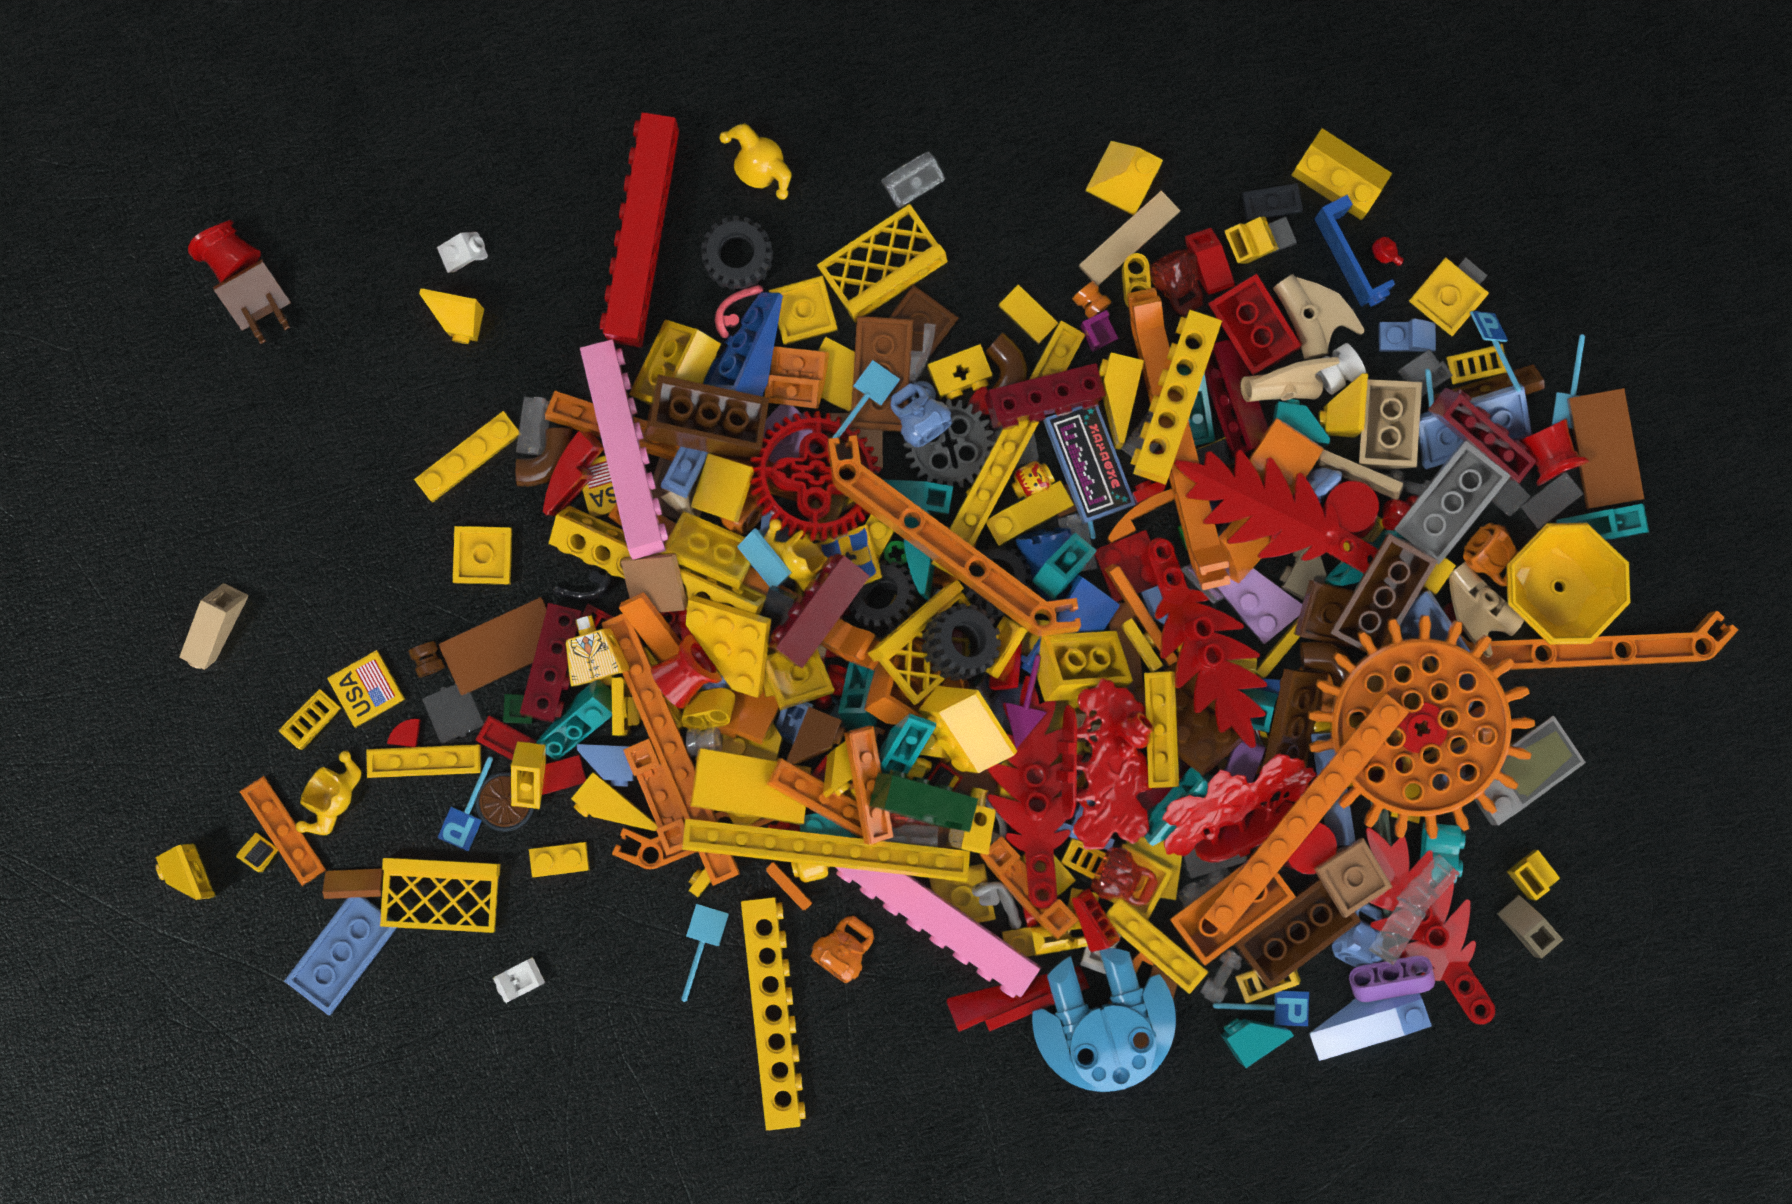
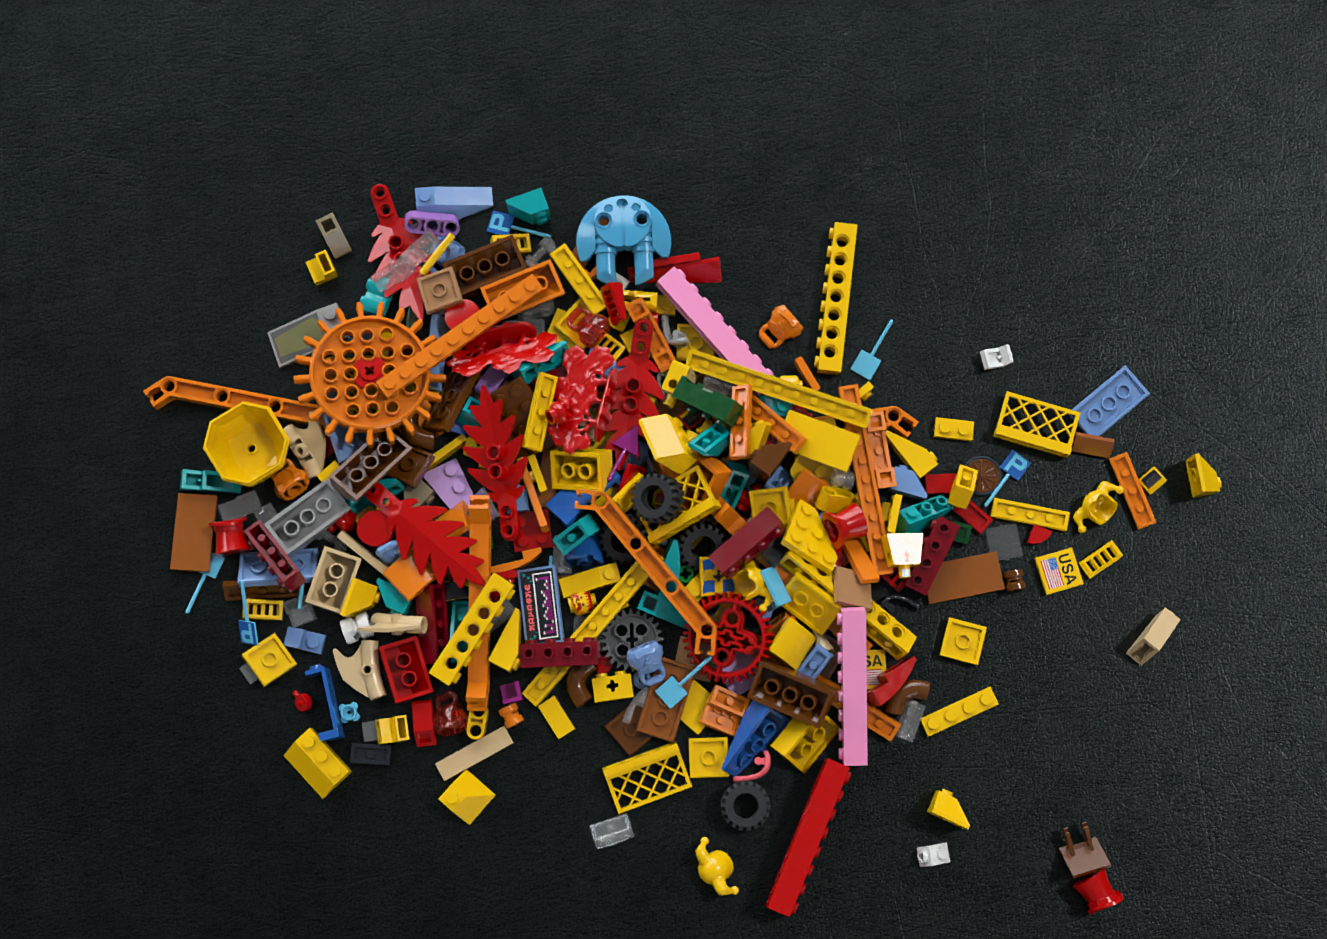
camera: 170 degrees left, 5 degrees down
none -> medium azure plate [339,702,360,723]
none -> yellow piece [419,233,455,276]

